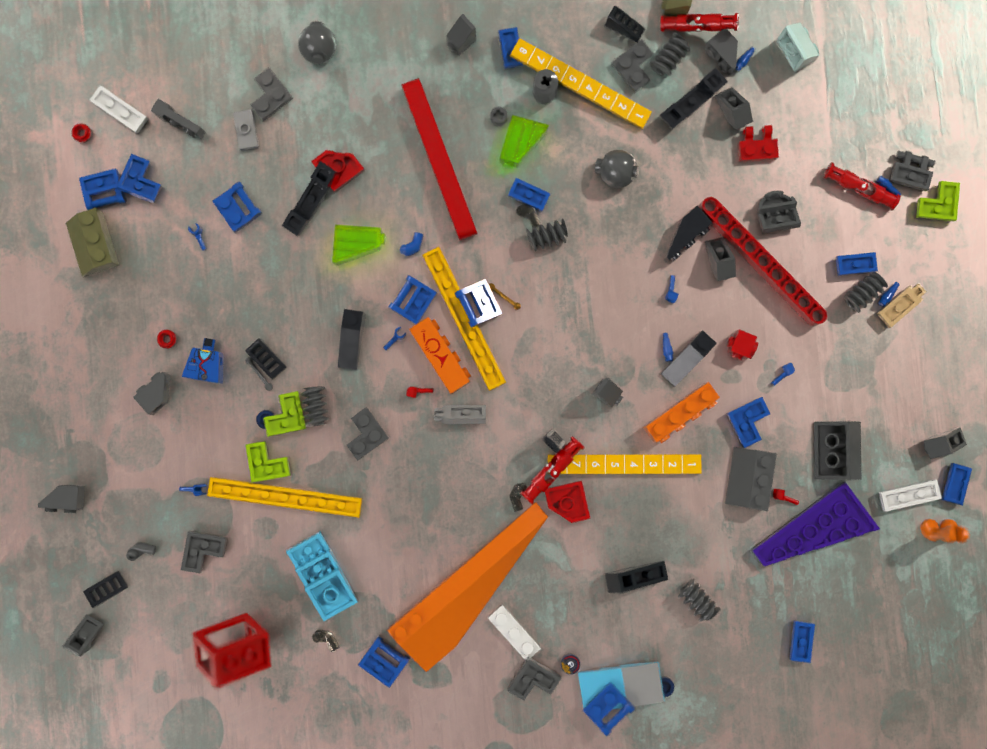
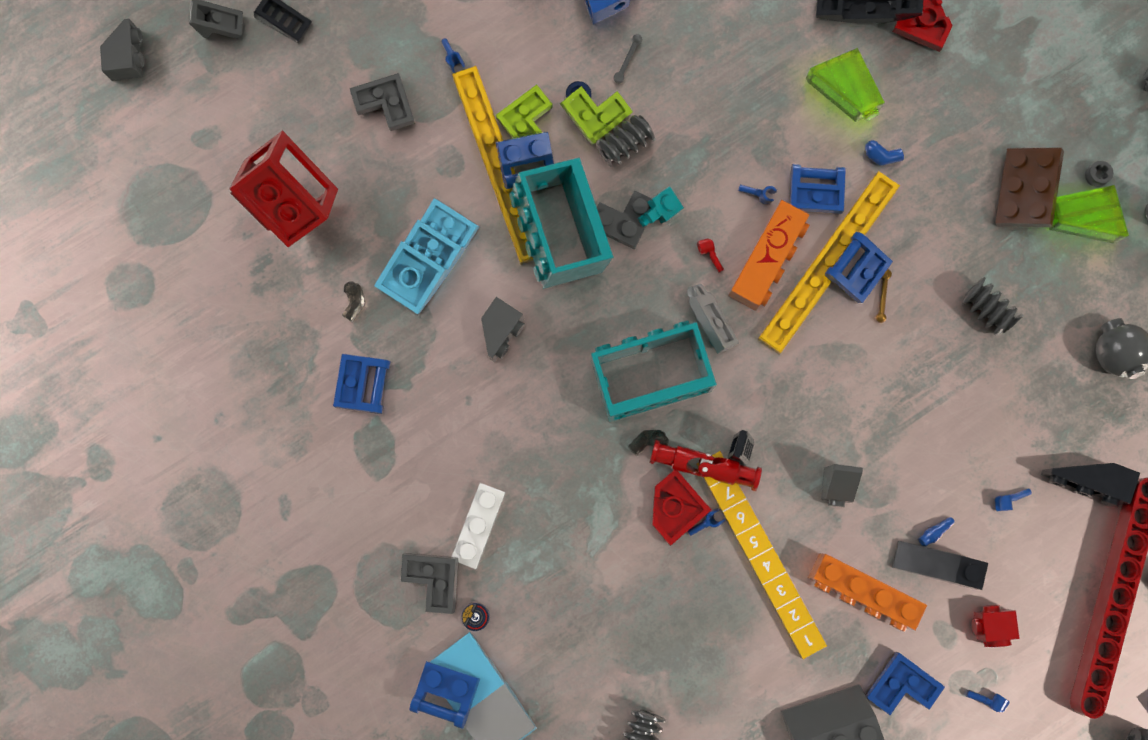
camera: 65 degrees right, 5 degrees down
dark grey arm [126,542,156,561] -> none
black slope [245,338,287,380] -> none
black slope [338,309,366,370] -> none
orange wedge [387,502,548,672] -> none
red beam [401,78,477,240] -> none
blue plate [508,178,551,212] -> none
clear smoke arm [516,205,541,227] -> none
black slope [605,561,668,593] -> none
dark grey slope [705,237,736,281] -> none
none -> dark grey slope [100,19,145,81]
none -> dark grey slope [481,297,525,362]
none -> blue plate [496,132,554,189]
none -> teal hose [509,157,614,289]
none -> teal hose [591,321,717,422]
none -> teal plate [637,186,684,227]
none -> blue hand [688,508,726,536]
none -> reddish brown plate [995,147,1064,227]

